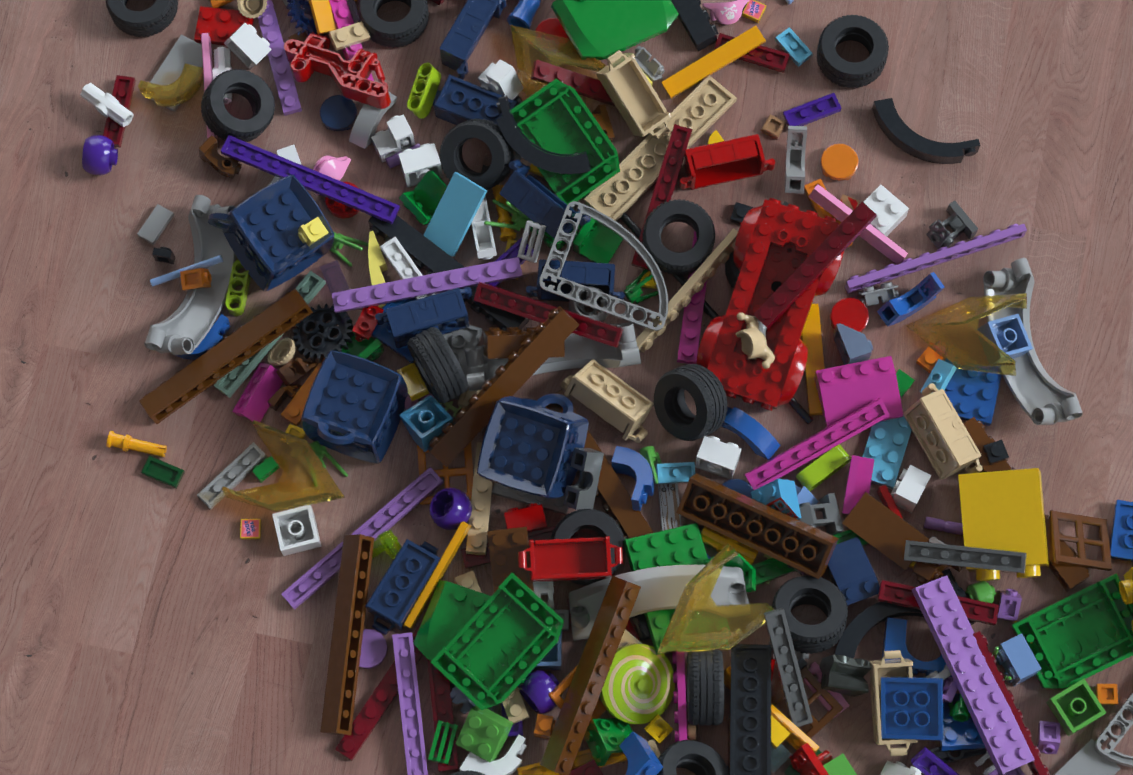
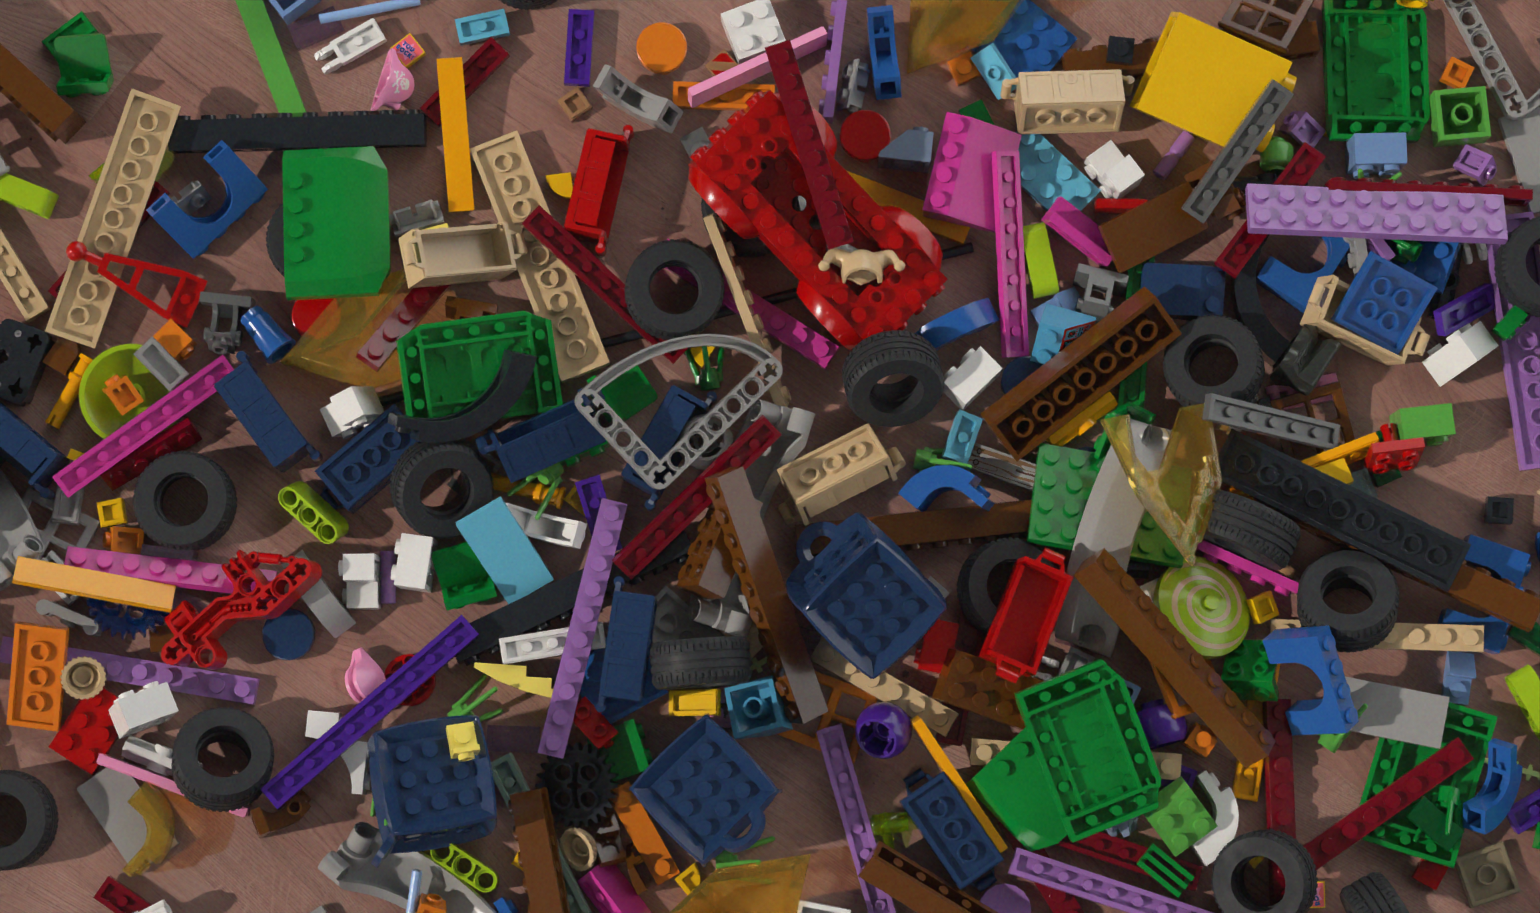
camera: 65 degrees left, 10 degrees up
tan plate [328,21,370,51] -> none
white tile [517,220,546,263] -> none
dark grey arch [563,448,604,510] -> none
black plate [730,202,754,224] -> none

